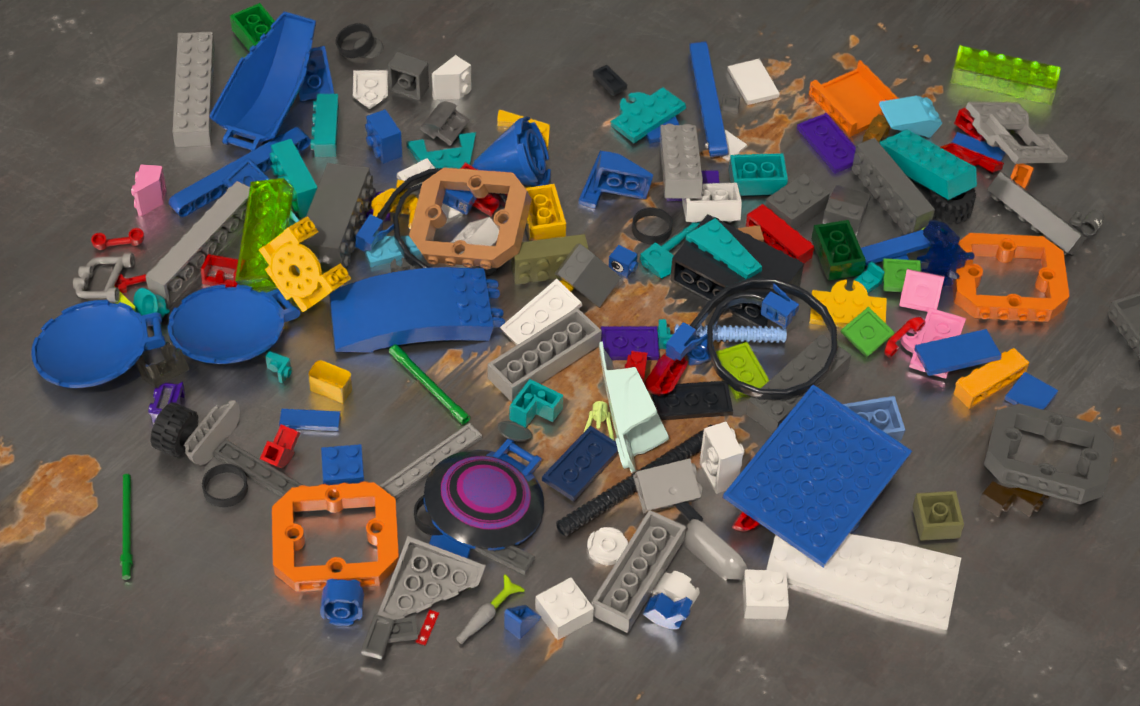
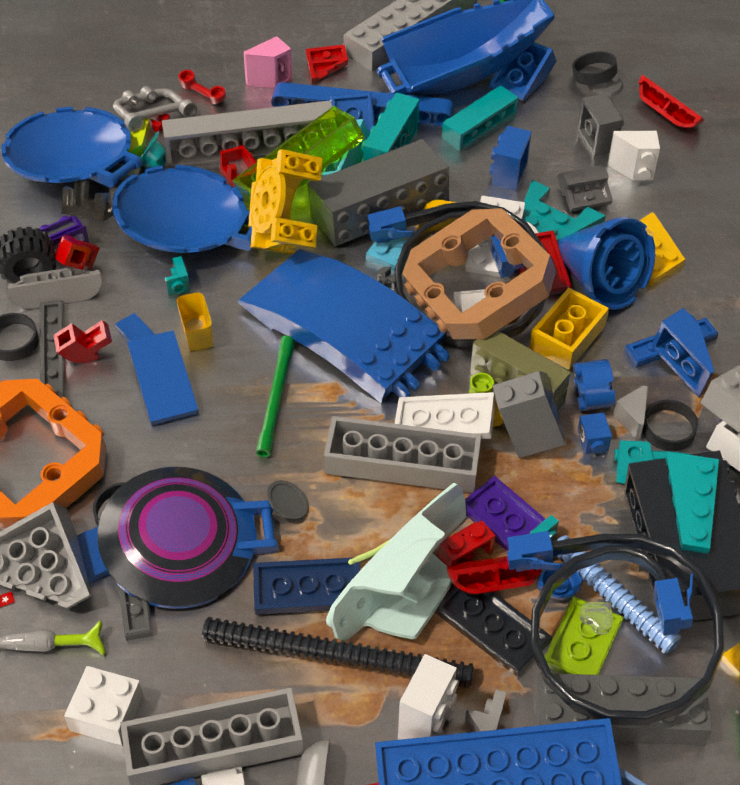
camera: 50 degrees right, 0 degrees up
blue brick [321,444,364,485] -> none
white tile [353,70,388,109] -> none
light grey tile [379,423,482,500] -> none
blue slope [504,605,541,639] -> none
teal brick [509,379,563,428] -> none
white tile [587,527,628,565] -> none
light grey piece [633,459,703,522] -> none
none -> red brick [55,235,100,270]
none -> blue tile [127,330,199,426]
none -> red wing [305,44,348,84]
none -> light grey slope [465,690,507,732]
none -> lime wheel [469,372,494,394]
none -> blue brick [573,359,615,411]
none -> clear tile [579,602,613,634]
none -> light grey slope [613,386,648,439]
none -> red brick [639,74,704,129]

